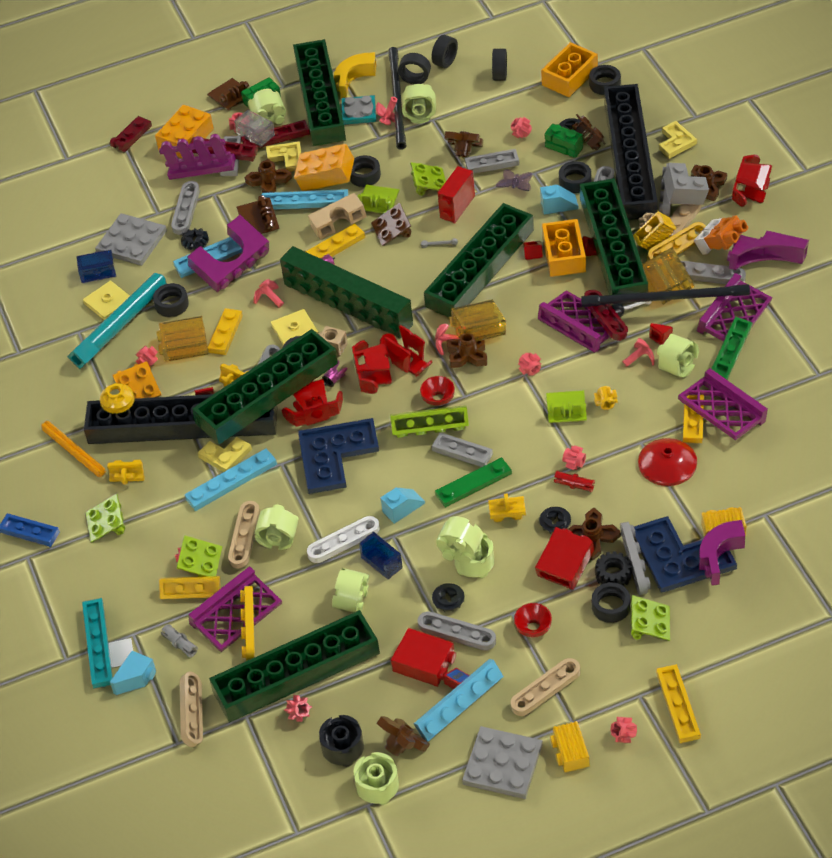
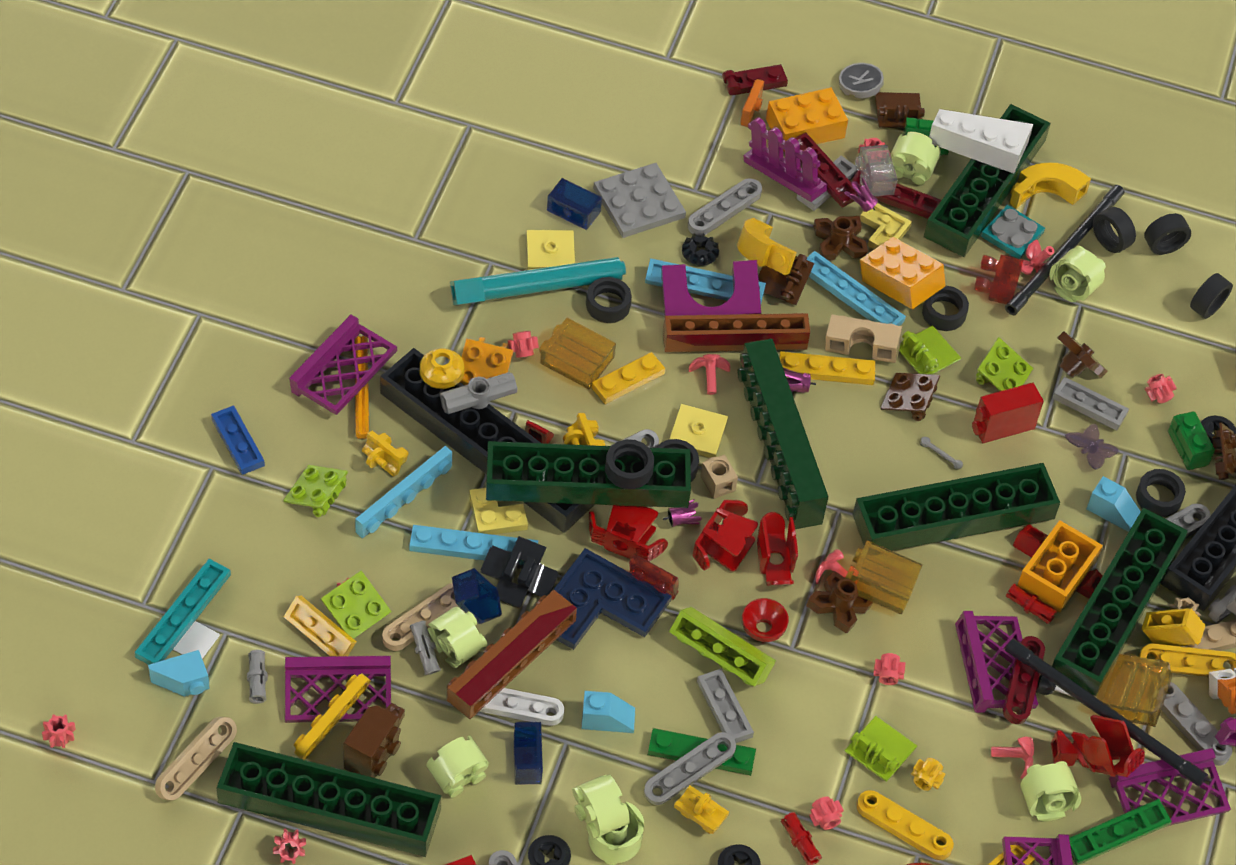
camera: 30 degrees right, 5 degrees up
none -> coral gear [42,714,76,748]
none -> magenta fence [289,314,398,415]
none -> reddish brown hinge [343,703,405,778]
none -> medium azure plate [355,446,452,538]
none -> light grey pin [410,621,441,675]
none -> light grey piece [440,372,517,414]
none -> brick [447,590,577,719]
none -> clear blue panel [452,568,502,624]
none -> black piece [480,536,559,608]
none -> black tyre [605,439,654,489]
none -> clear red plate [629,554,679,600]
none -> light grey plate [644,732,736,805]
none -> dark orange brick [663,313,811,352]
none -> yellow arch [737,218,797,275]
none -> orange plate [740,79,764,127]
none -> tile [839,63,884,99]
none -> flat silver piece [844,178,878,212]
none -> yellow plate [856,790,954,860]
none -> white wedge [929,109,1033,174]
none -> clear red plate [974,254,1024,304]
none -> red pin [1006,583,1057,625]
none -> red piece [1071,715,1145,777]

